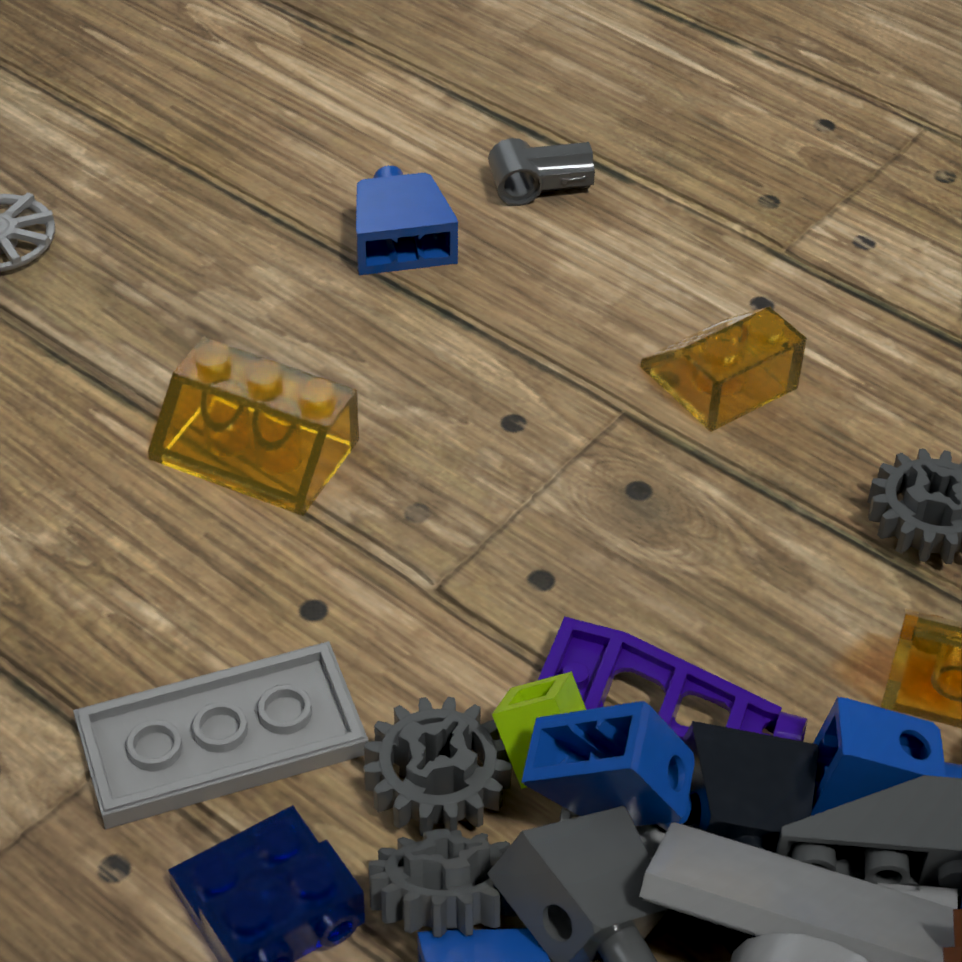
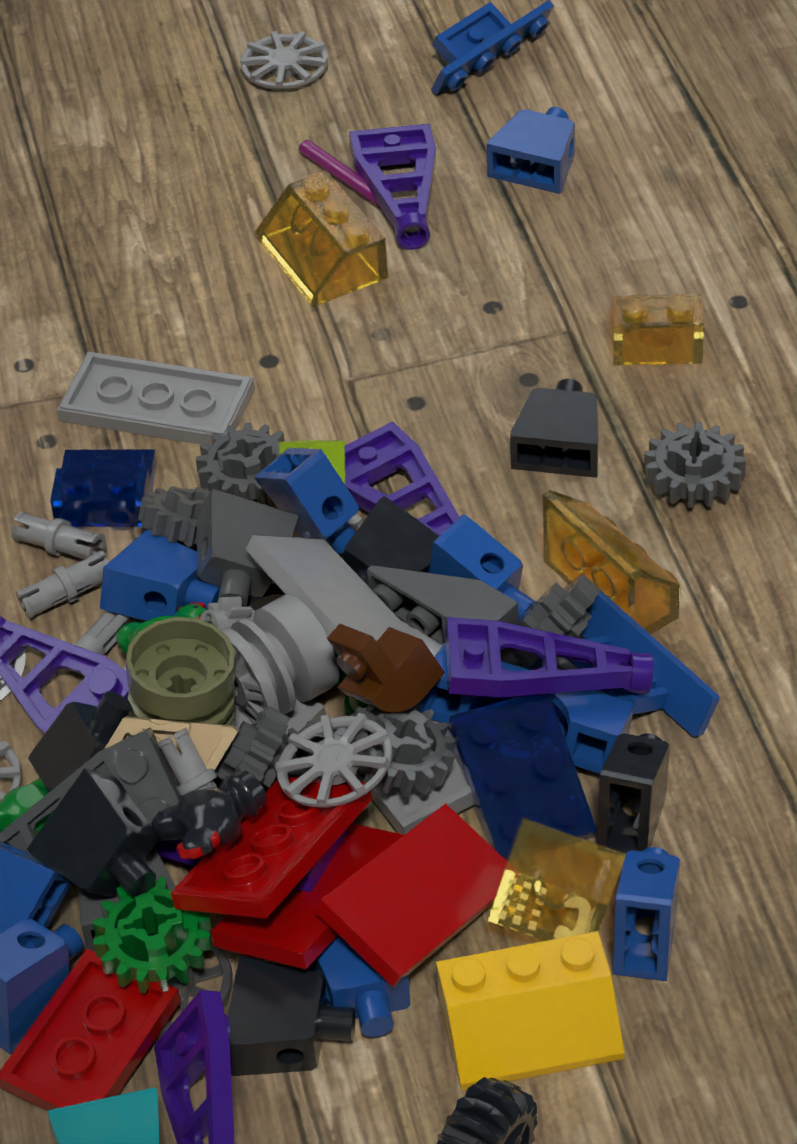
camera: 40 degrees right, 0 degrees up
dark grey piece [488,138,595,206] -> none
none -> magenta bar [299,139,381,209]
none -> dark purple plate [349,124,436,250]
none -> blue bracket [431,0,554,96]
none -> black torso [510,379,598,478]

